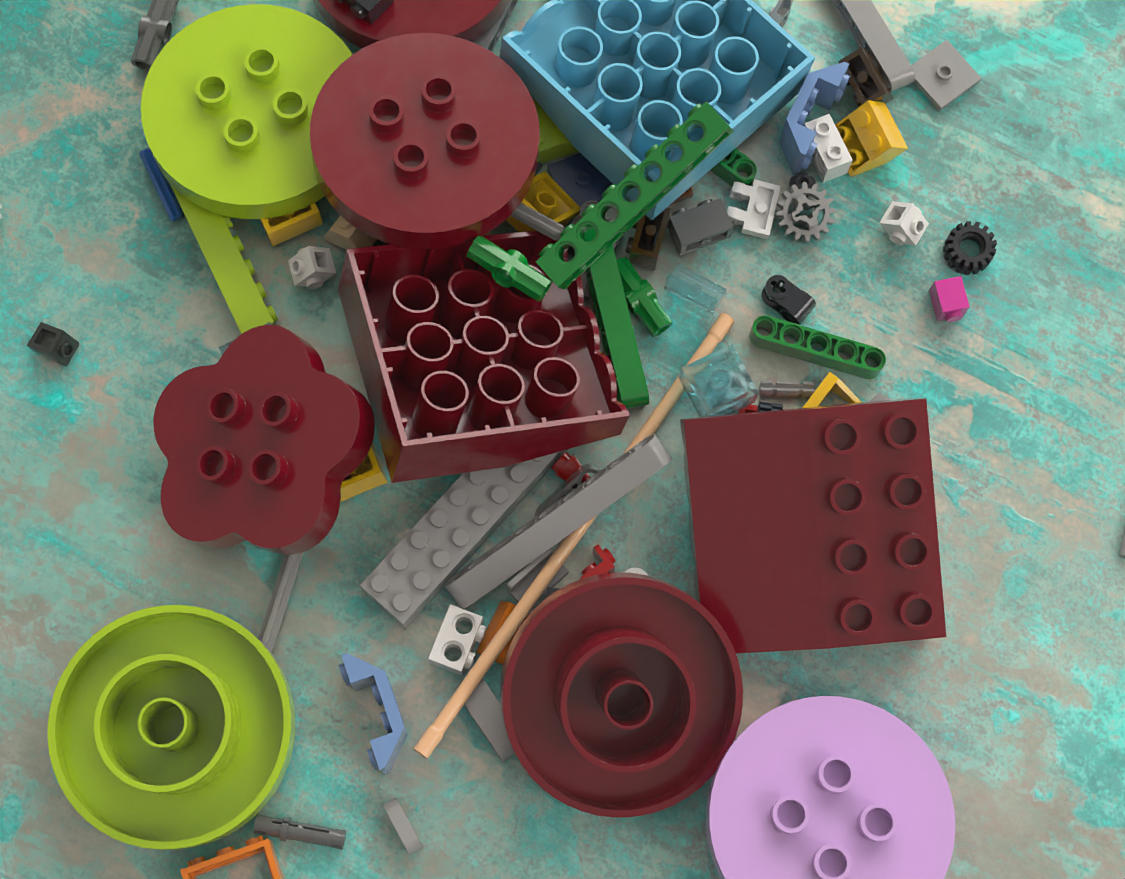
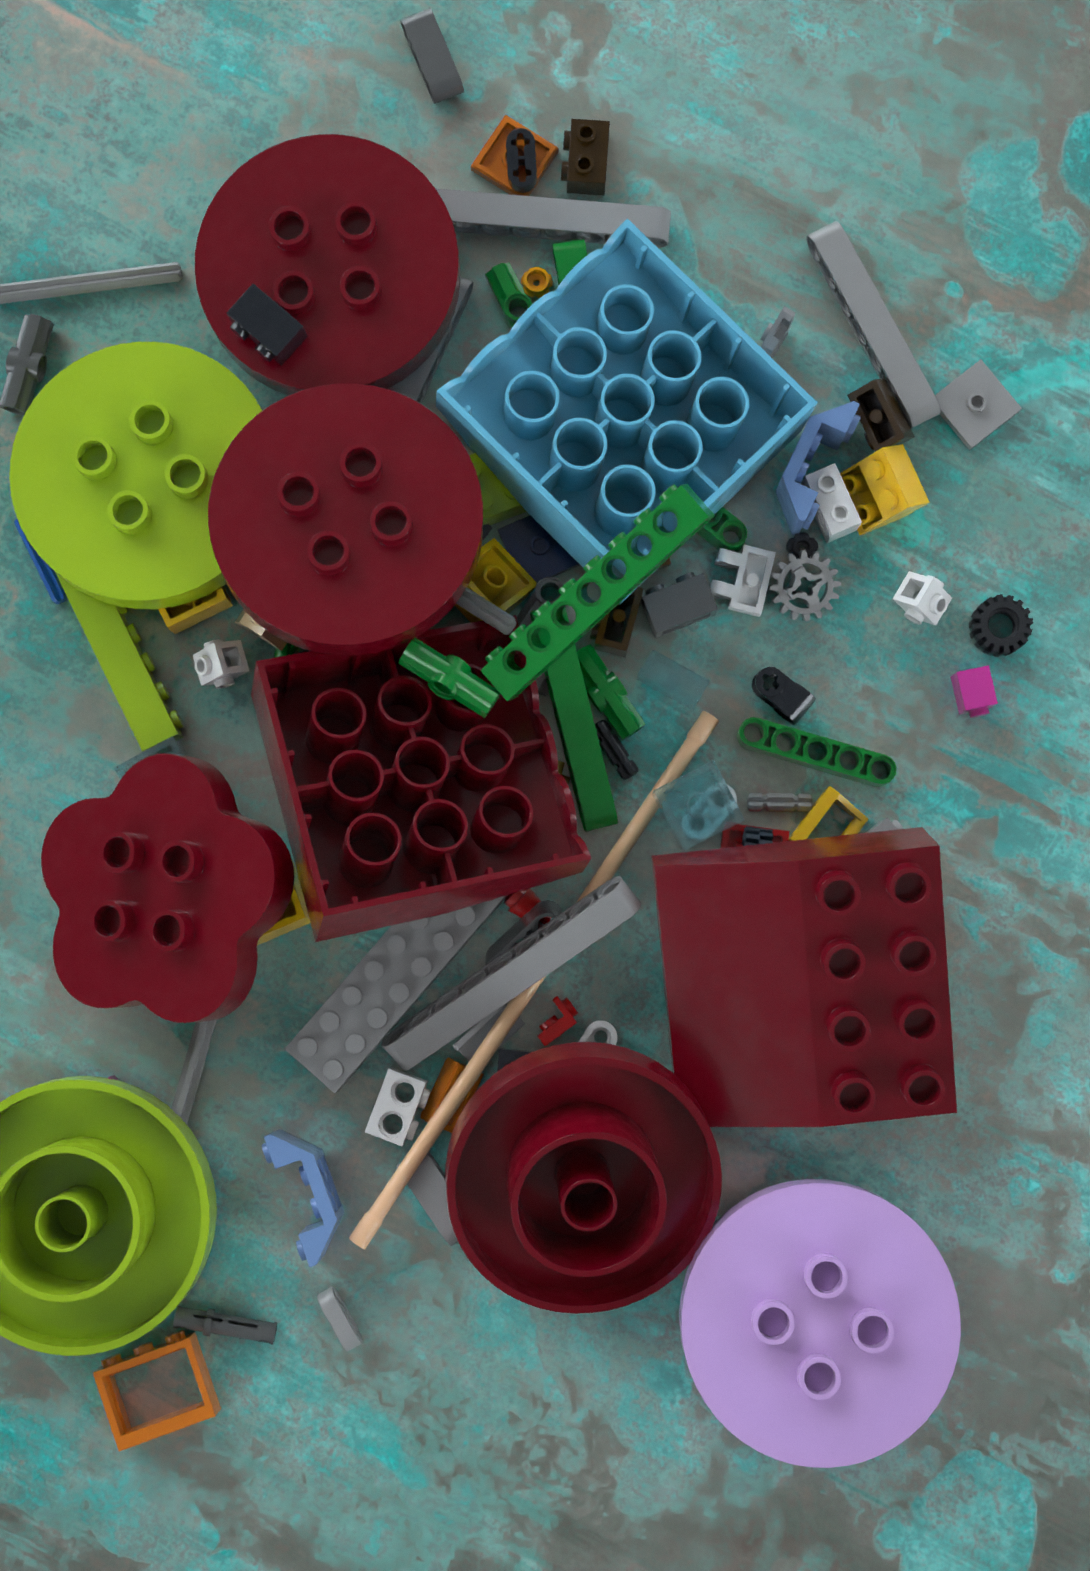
camera: 10 degrees right, 10 degrees up
none -> black axle [595,719,638,780]

